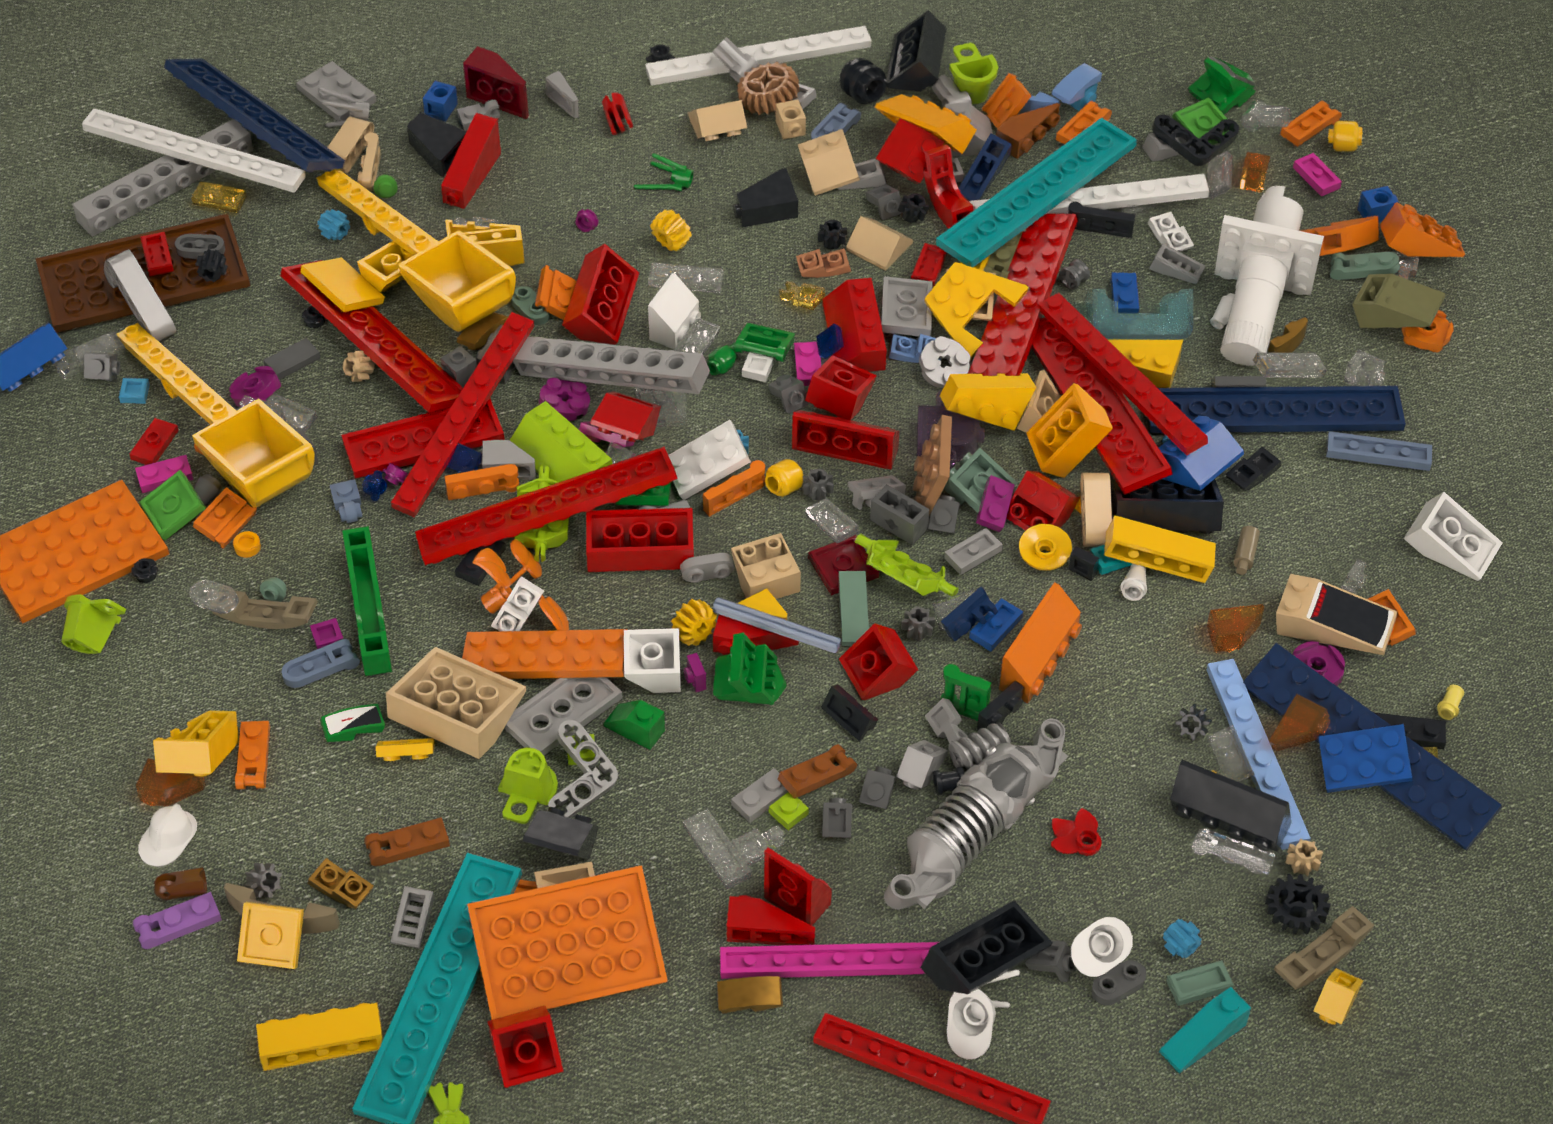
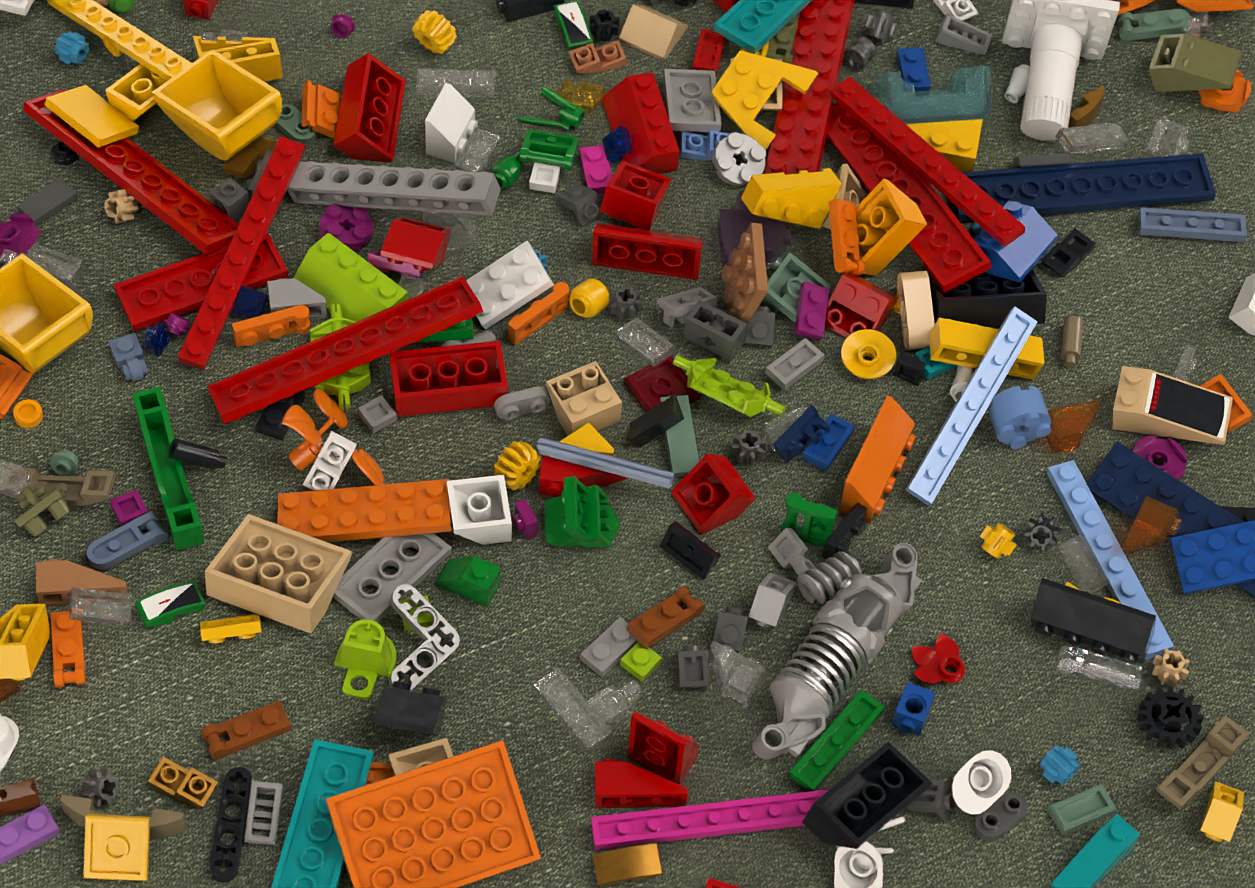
camera: 10 degrees left, 5 degrees up
black bush [933,767,964,796] -> none
none -> olive hips [14,485,71,537]
none -> medium nougat slope [36,559,129,607]
none -> clear plate [69,588,131,626]
none -> black cylinder [169,438,227,470]
none -> black beam [210,767,252,883]
none -> light grey plate [358,395,397,434]
none -> green plant [518,86,585,131]
none -> slope [553,0,593,50]
none -> black slope [629,395,684,447]
none -> clear slope [708,641,766,709]
none -> green plate [789,689,885,792]
none -> orange plate [829,199,865,276]
none -> flat silver gear [865,11,898,41]
none -> blue brick [892,682,935,735]
none -> light blue plate [905,307,1037,505]
none -> yellow gear [980,523,1017,558]
none -> medium blue brick [988,386,1052,449]

